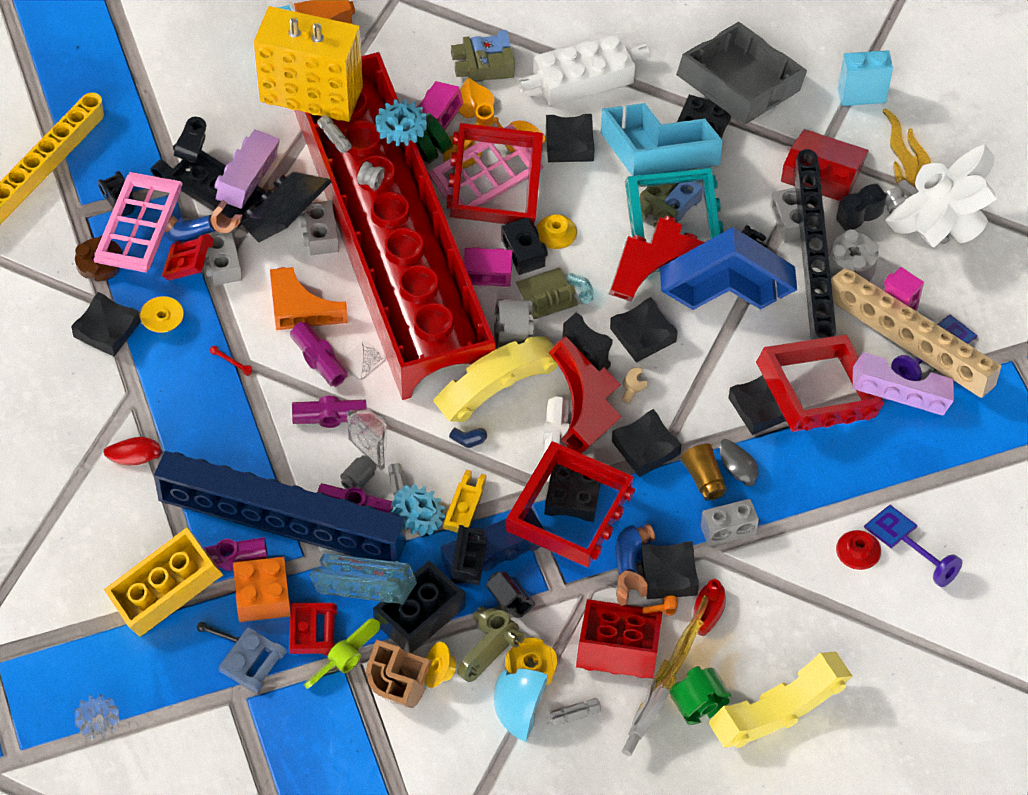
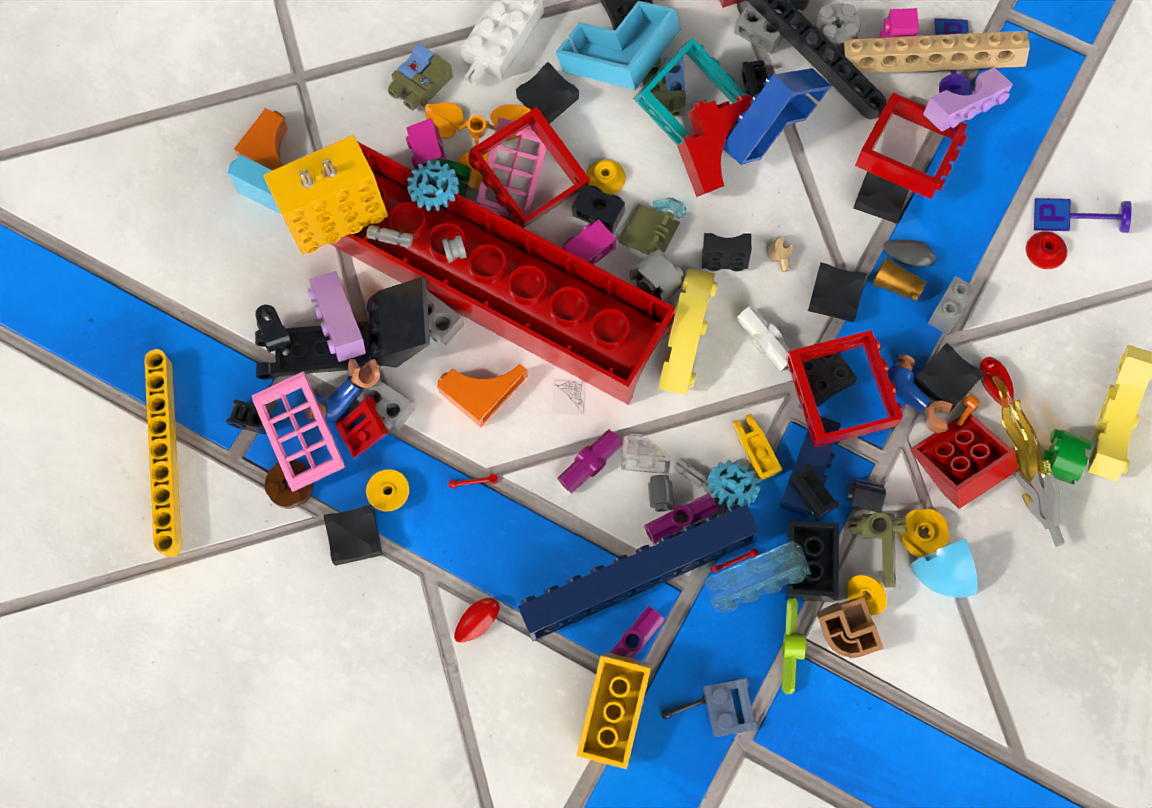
camera: 35 degrees left, 15 degrees up
orange brick [233,557,290,622] -> none
magenta piece [290,322,348,387] -> none
red plate [290,603,338,656] -> none
dark blue arm [449,427,487,448] -> none
red arch [548,336,622,454] -> none
light grey axle [550,698,601,726] -> none
black brick [610,297,678,362] -> none

